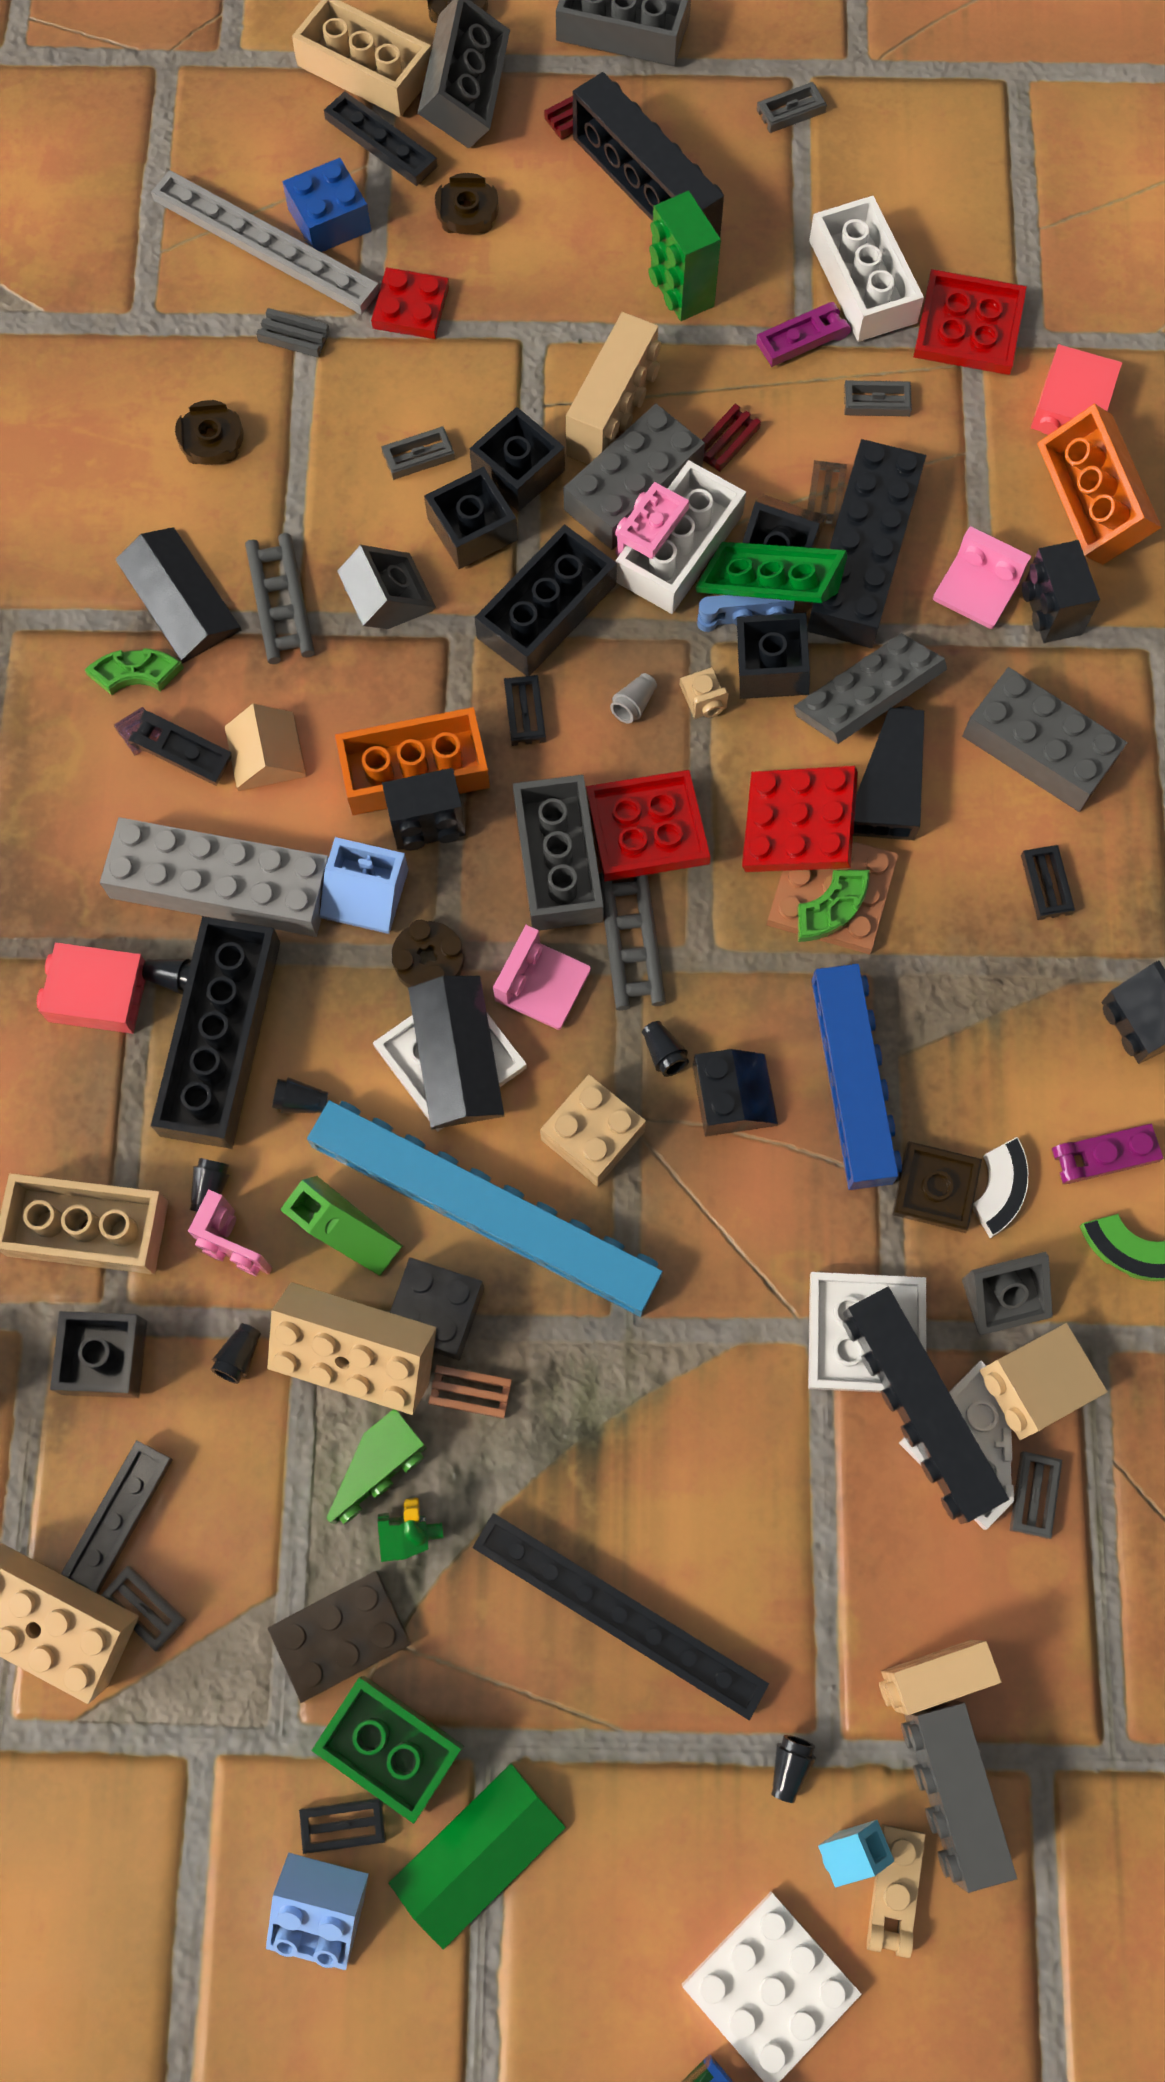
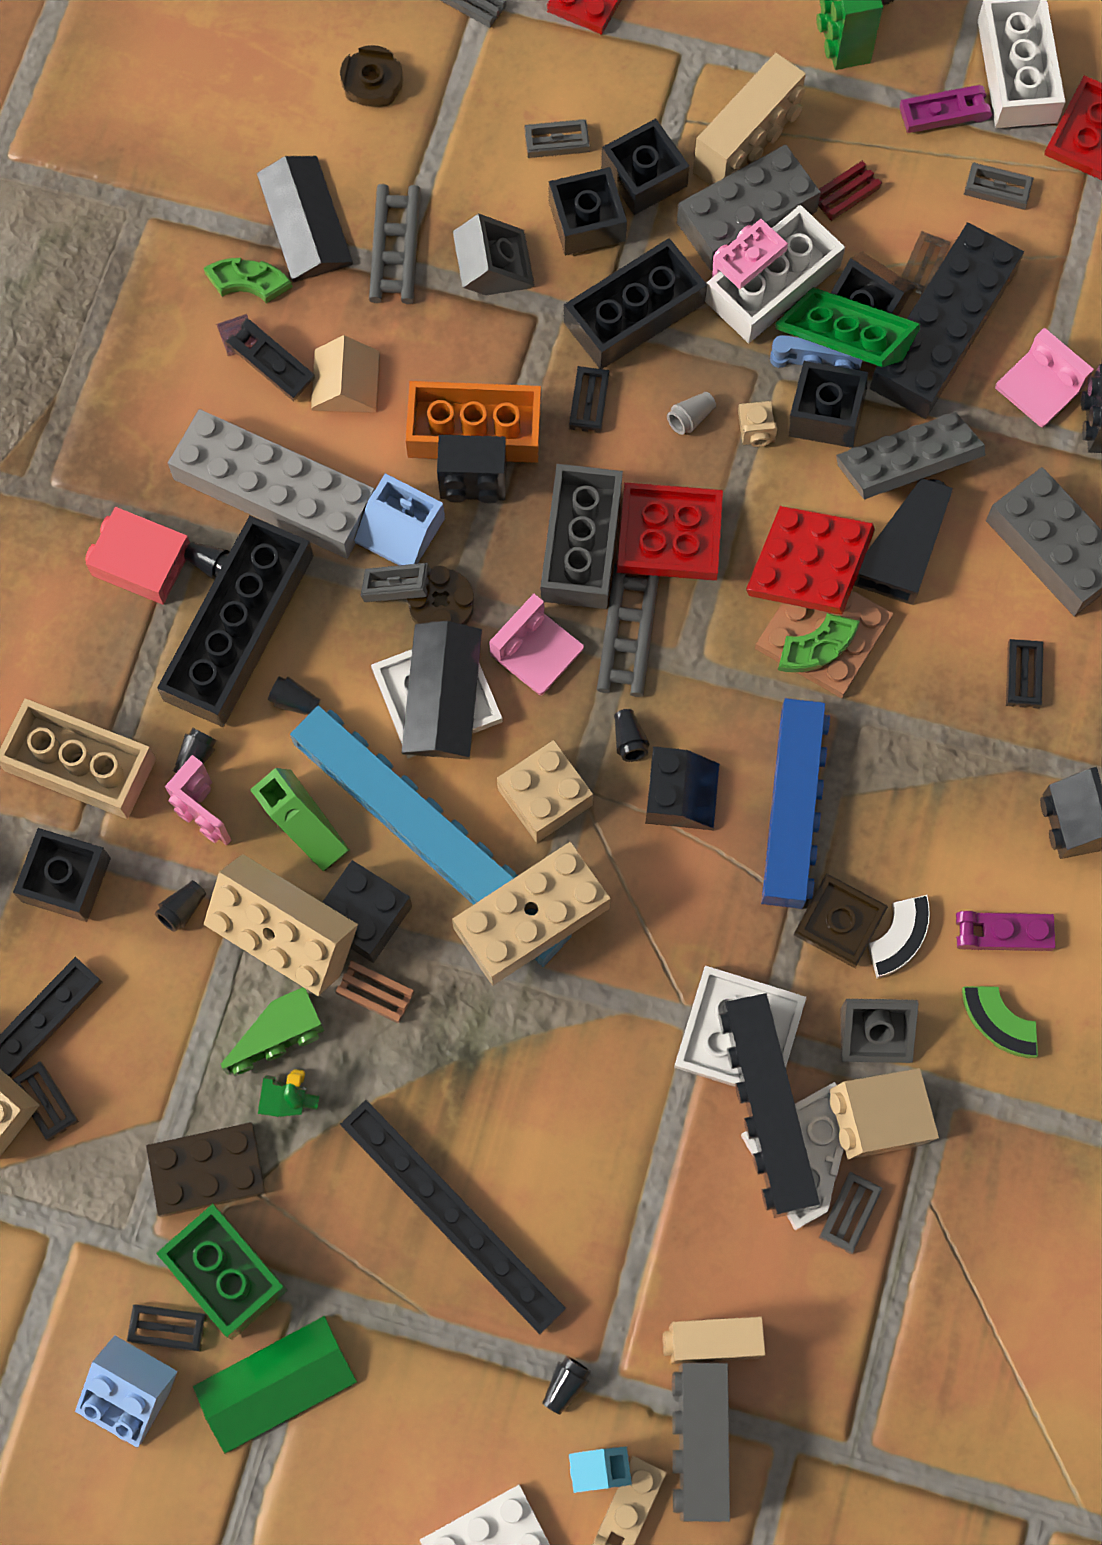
camera: 15 degrees right, 0 degrees up
none -> dark grey tile [360,563,431,602]
none -> tan brick [452,842,610,986]

